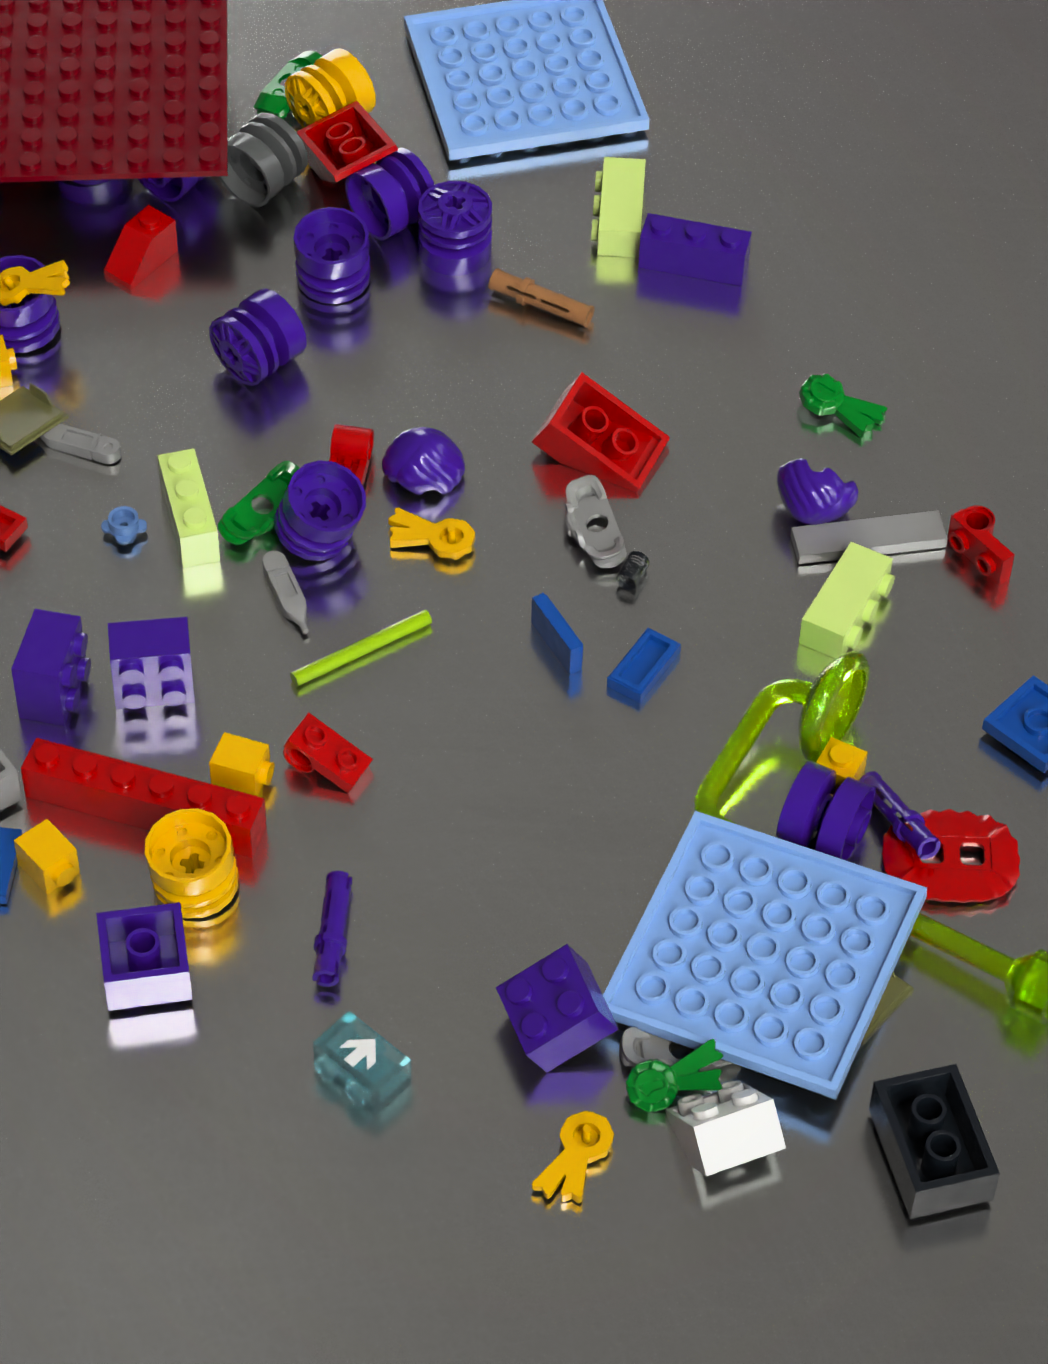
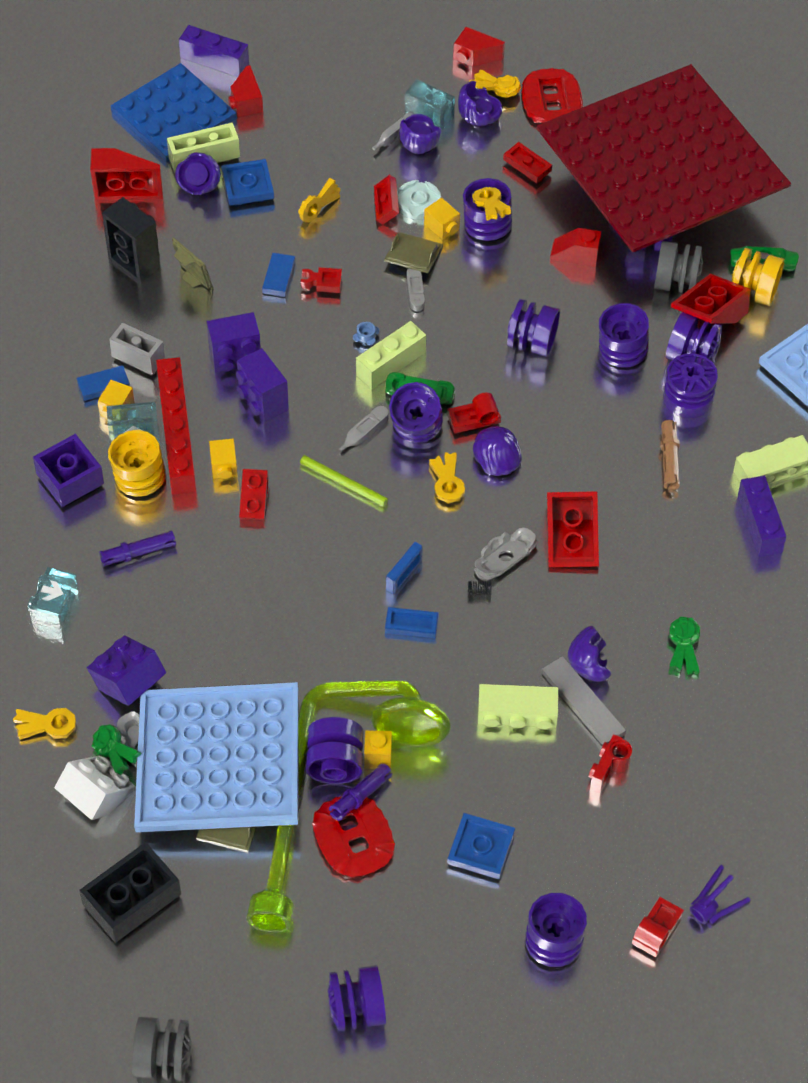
camera: 65 degrees right, 5 degrees up
none -> clear light blue brick [107,402,159,443]

